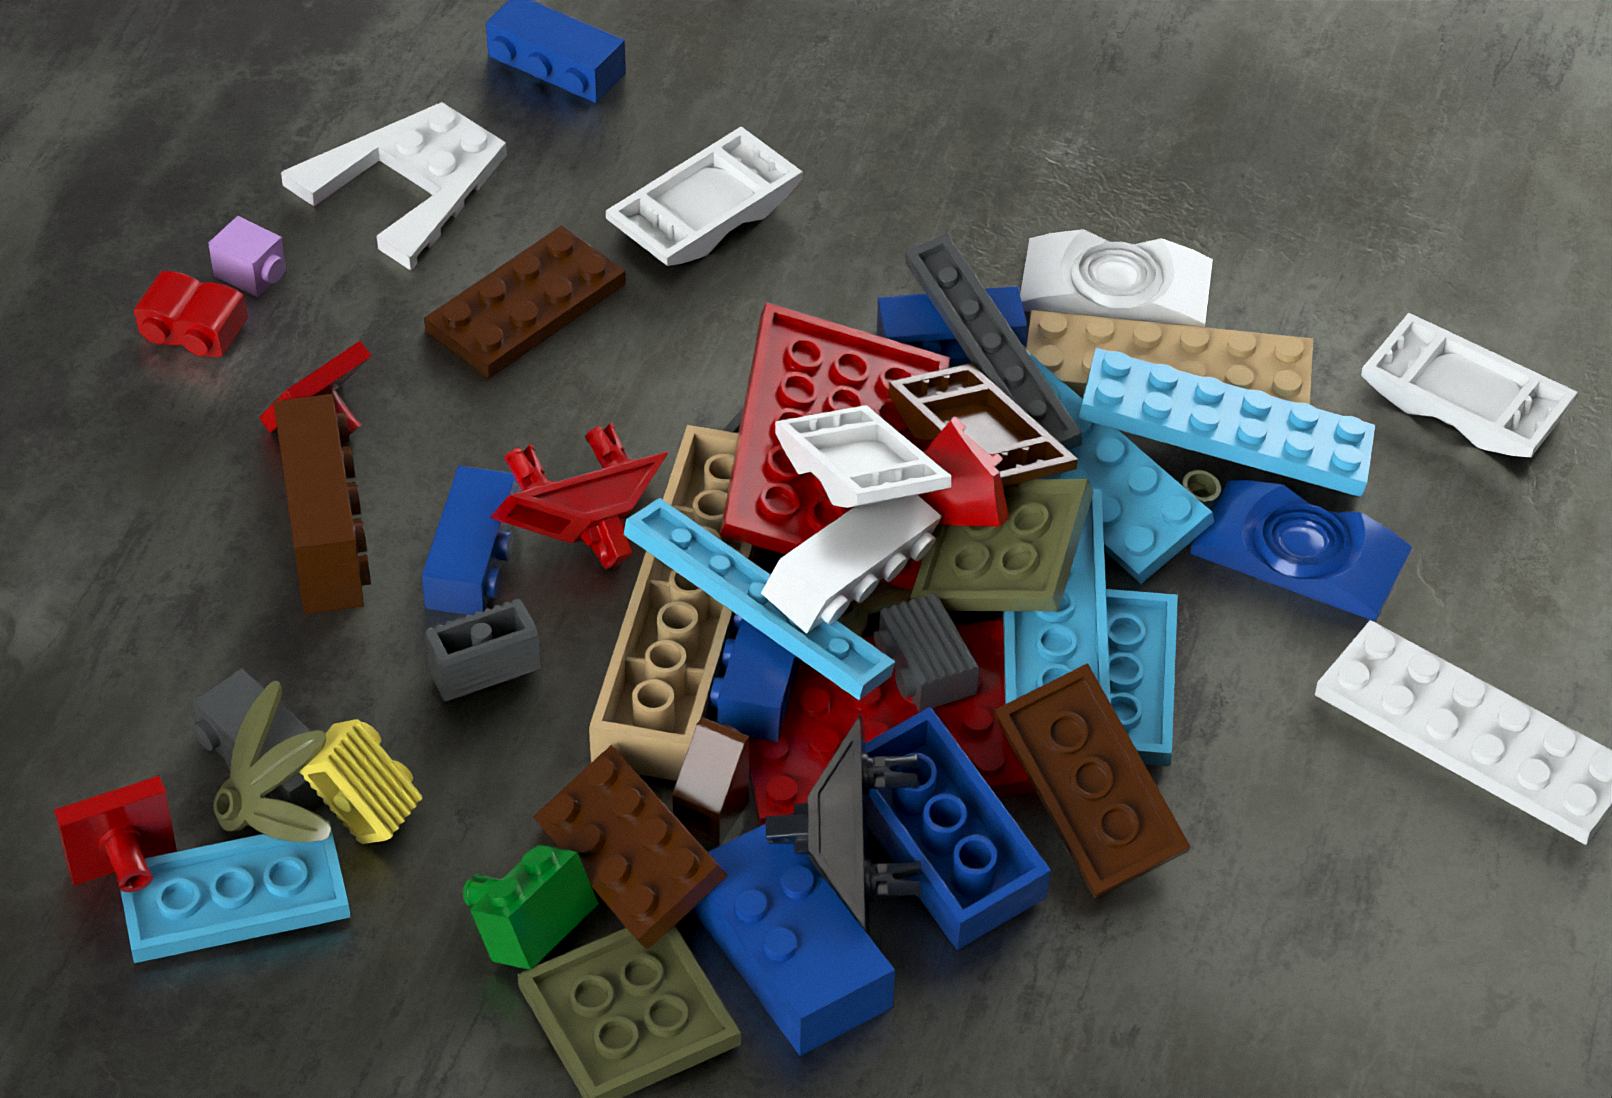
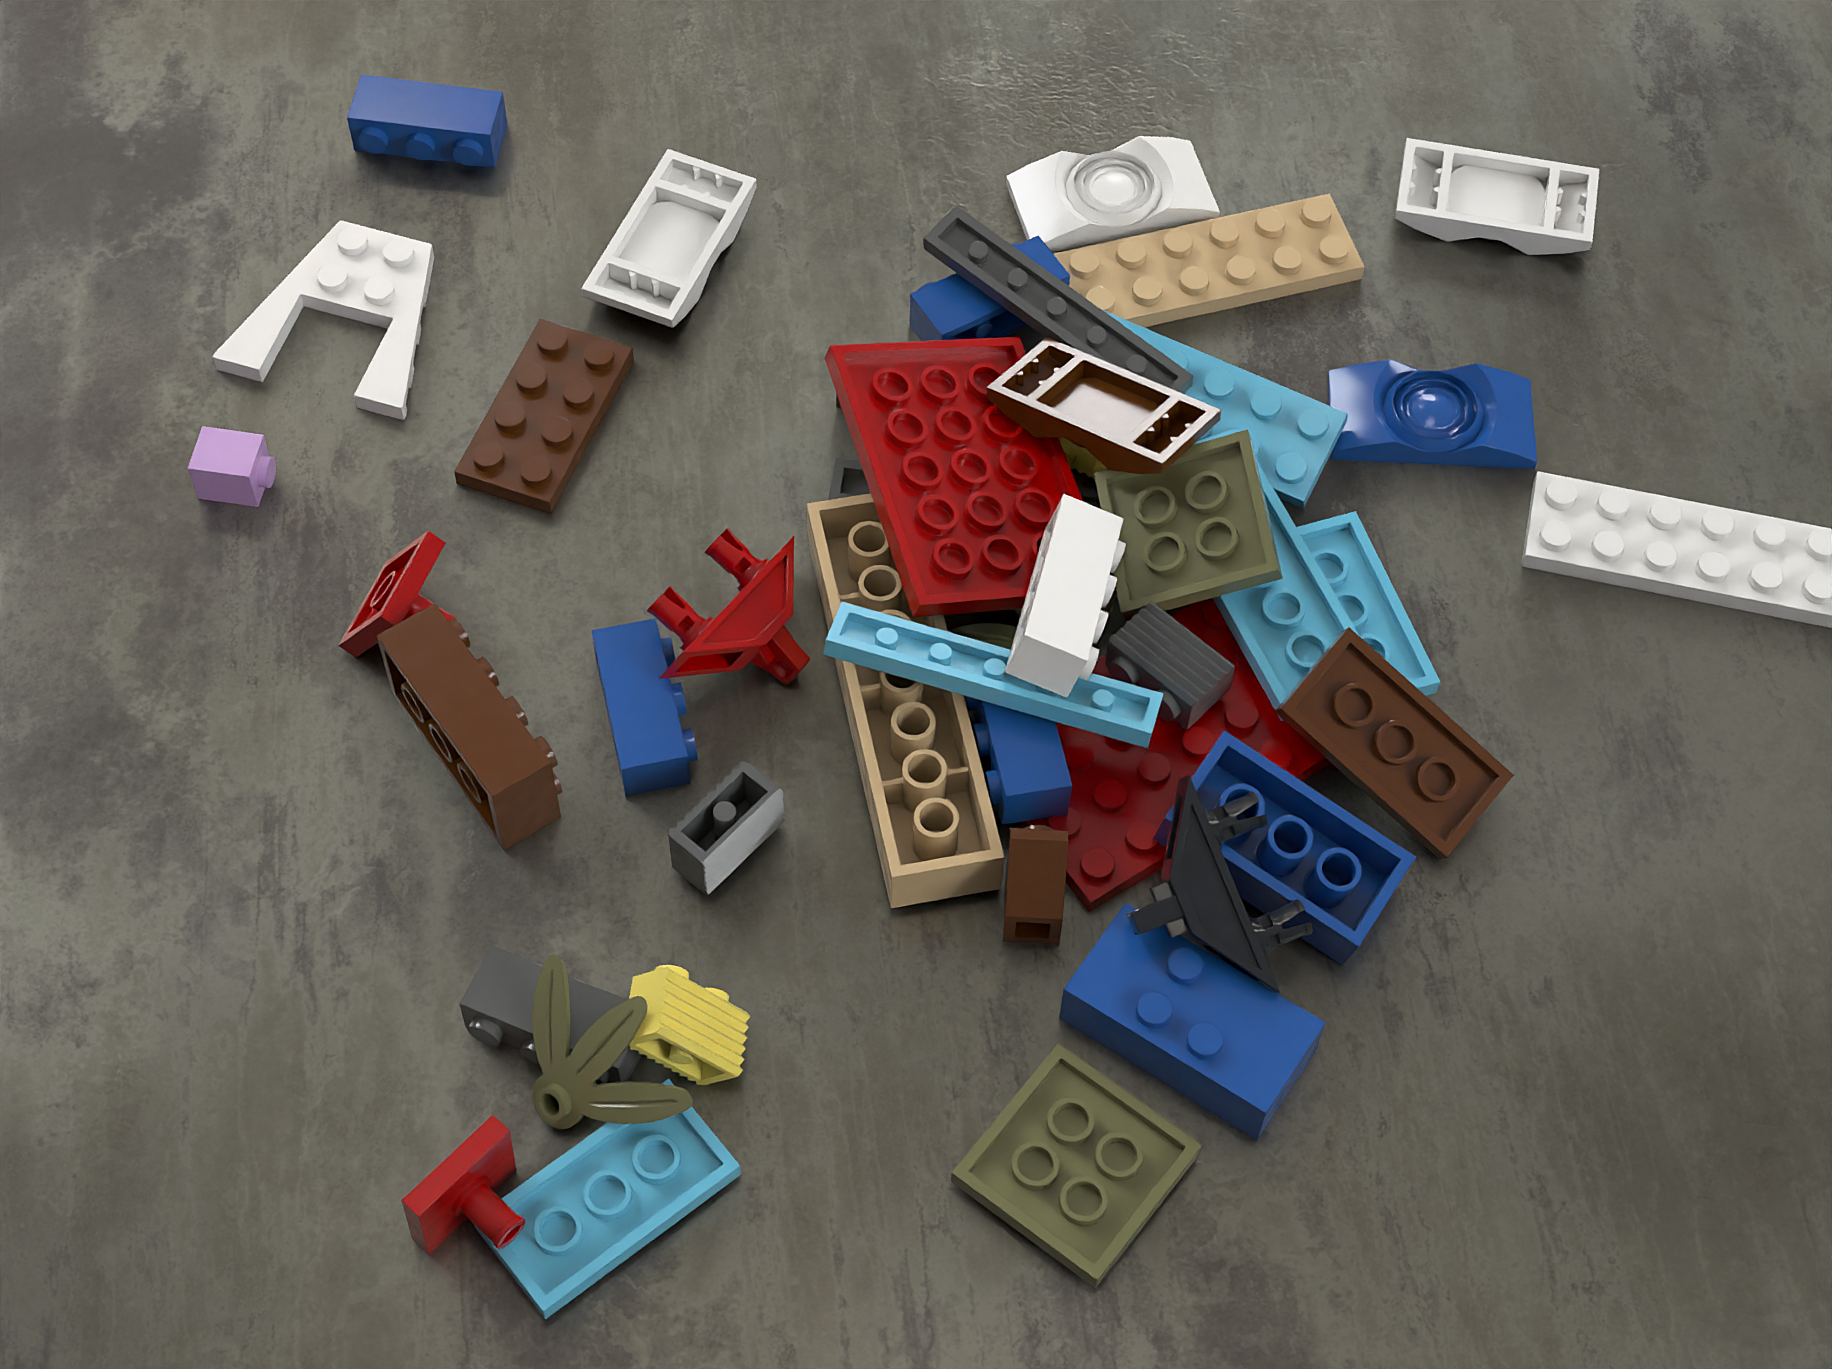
camera: 25 degrees left, 10 degrees up
red brick [133,271,249,357] -> none
green brick [463,845,599,970] -> none
reddish brown plate [533,745,728,950] -> none
white slope [775,405,951,508] -> none
red slope [918,416,1009,526] -> none
medium azure plate [1078,348,1375,497] -> none
olive hinge [1181,470,1221,509] -> none

